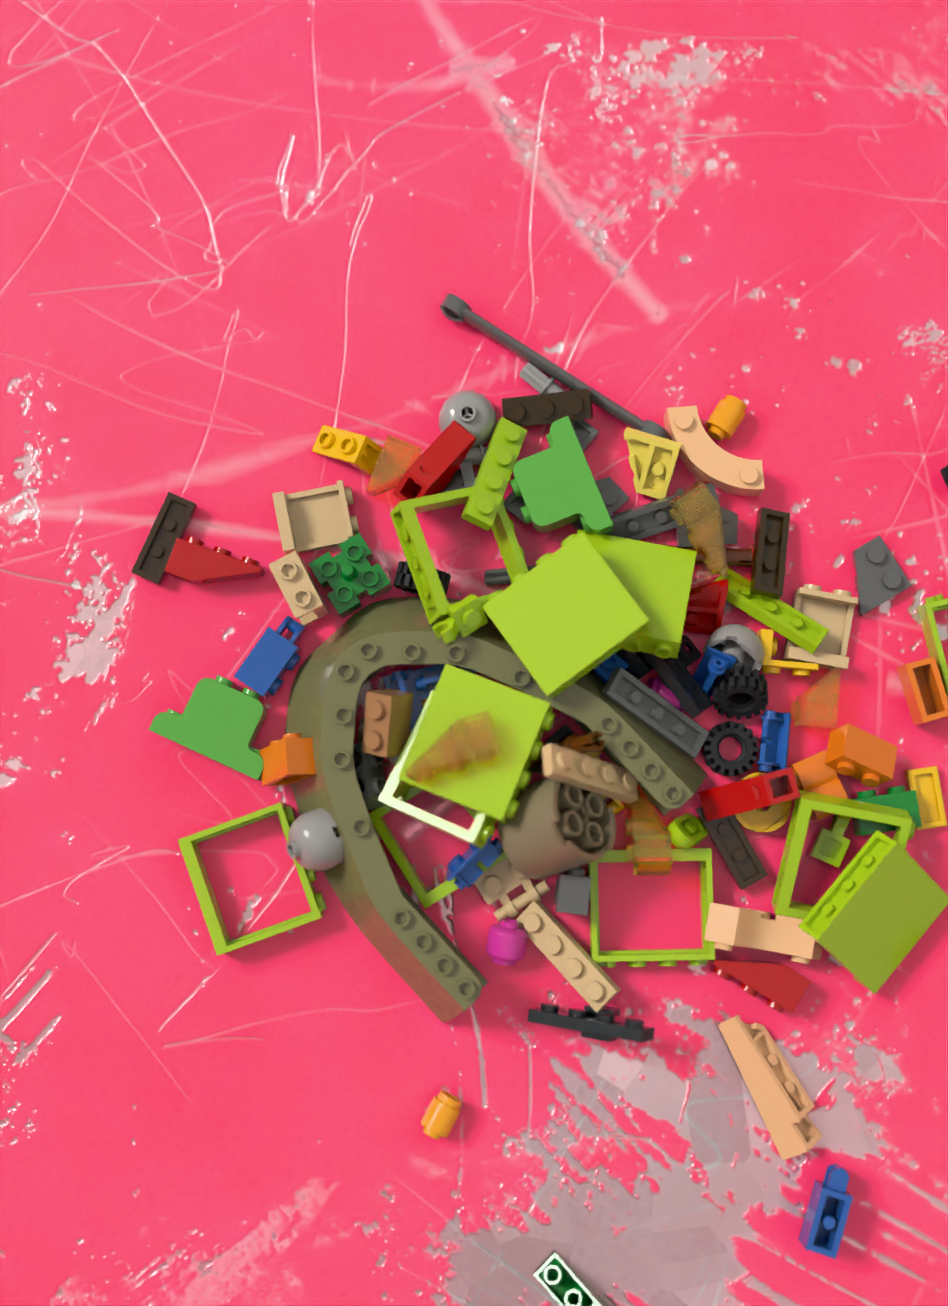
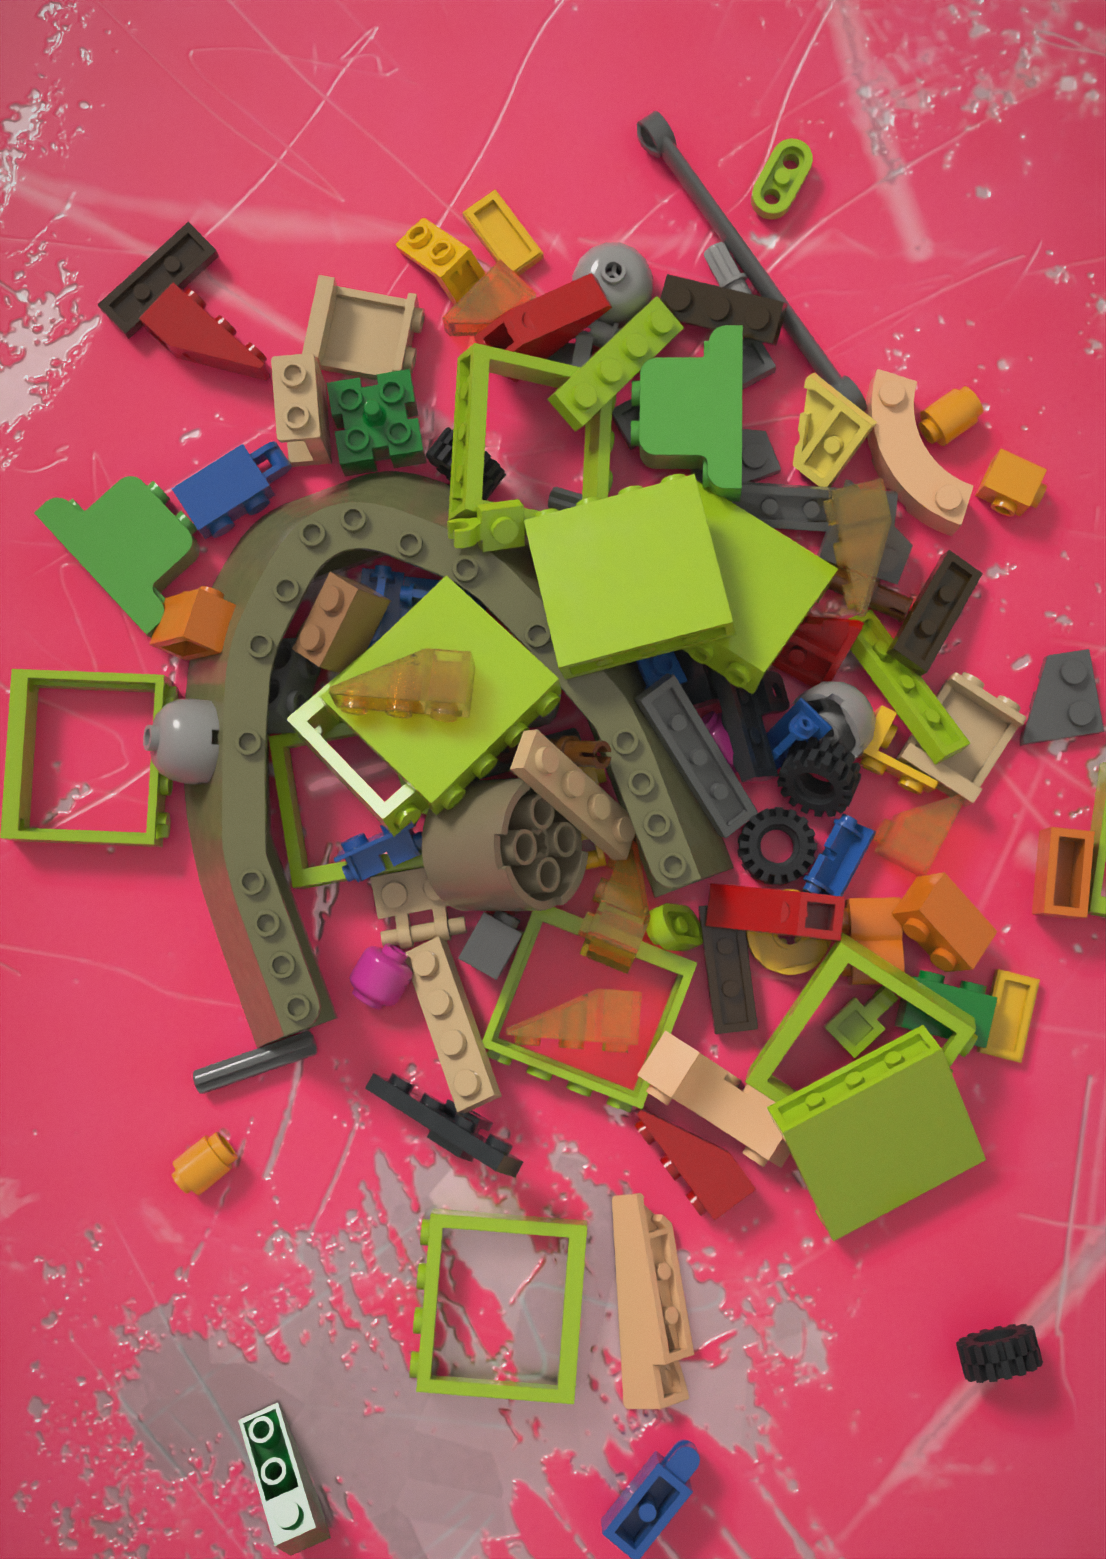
camera: 20 degrees right, 0 degrees up
none -> dark grey axle [193,1031,317,1094]
none -> lime window [409,1208,587,1404]
none -> yellow tile [462,189,544,282]
none -> slope [506,988,642,1053]
none -> lime plate [751,138,813,219]
none -> light orange brick [975,448,1047,516]

